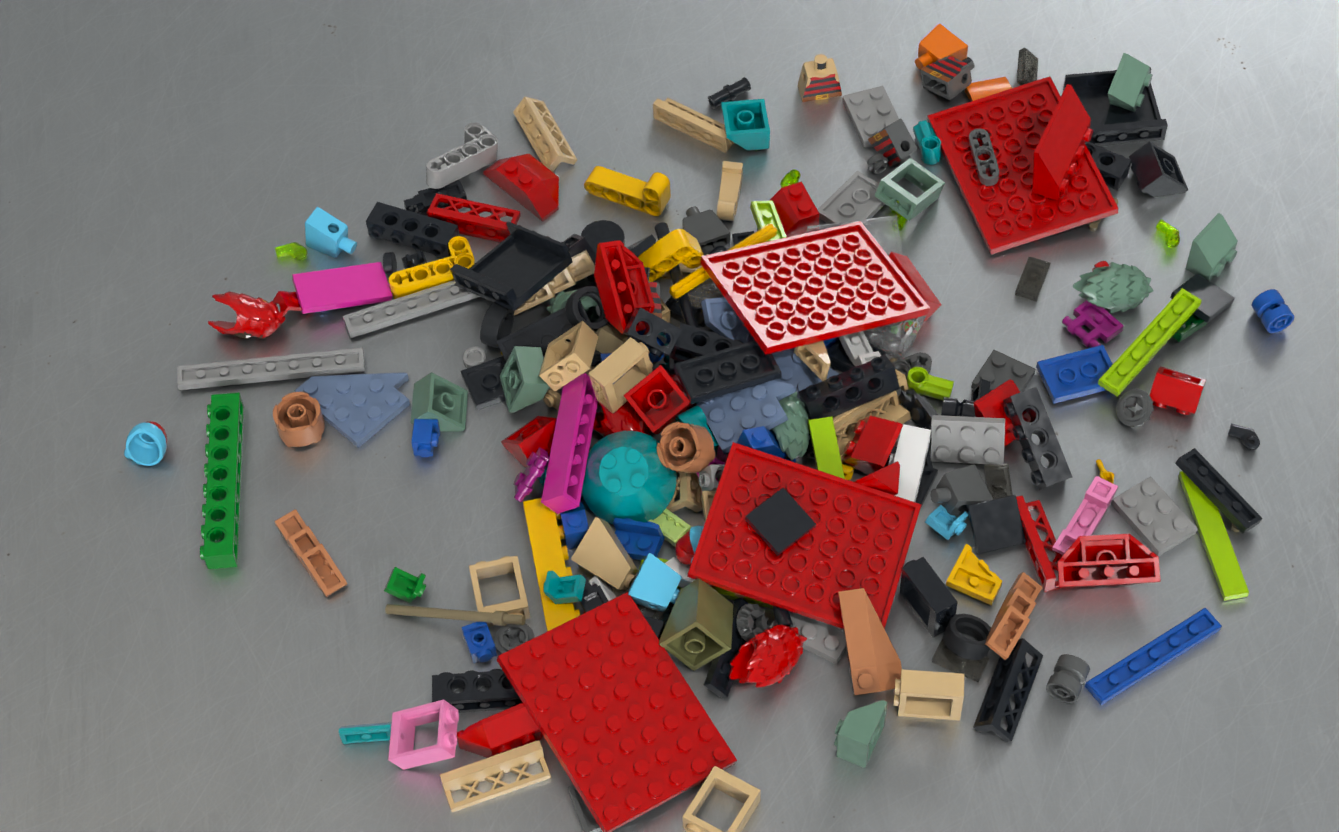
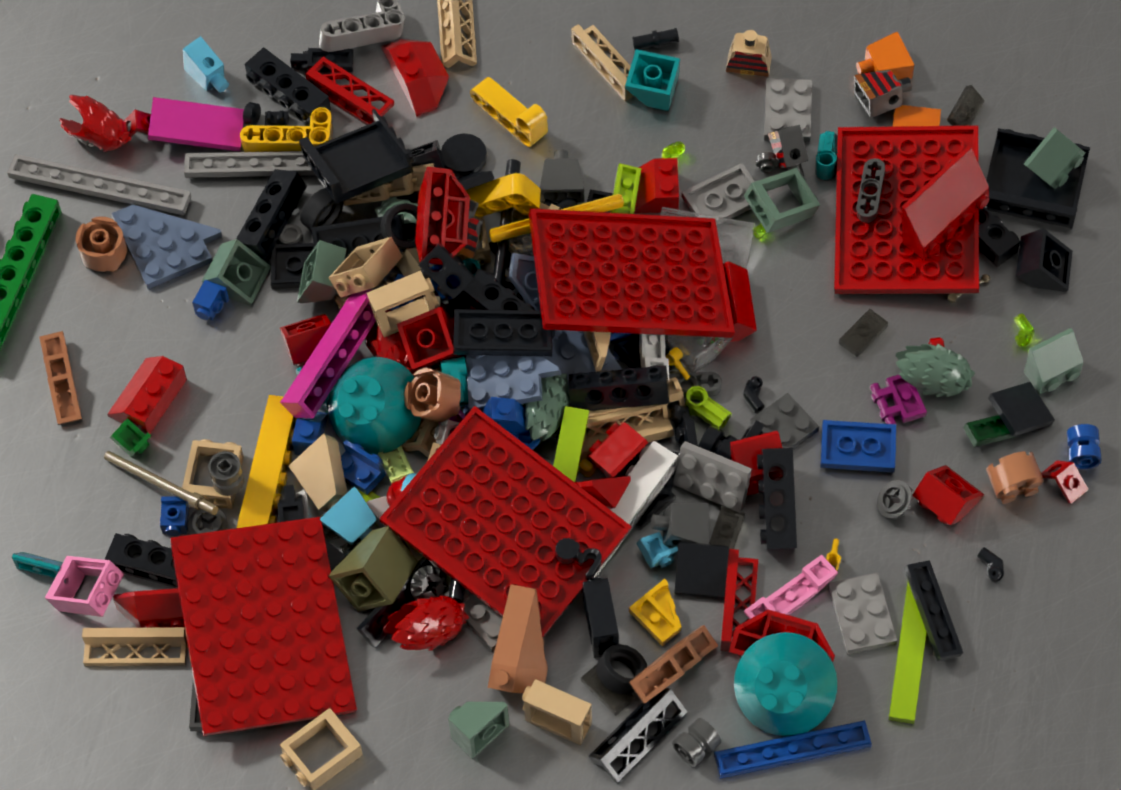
camera: 20 degrees right, 5 degrees up
clear neon green arm [275,242,307,260] -> none
magenta plate [513,447,549,502] -> none
teal bracket [543,571,586,604] -> none
tan leg [717,161,743,221] -> none
black tile [745,488,816,556] -> none
lime tile [1098,288,1202,397] -> none
none -> red slope [107,356,187,434]
none -> dark grey wheel [208,451,245,496]
none -> black brick [236,169,307,260]
none -> black leg [556,538,602,581]
none -> yellow hand [666,347,690,380]
none -> teal cone [734,632,838,736]
none -> black arm [743,376,765,413]
none -> nougat brick [986,451,1044,504]
none -> bracket [1041,460,1088,503]

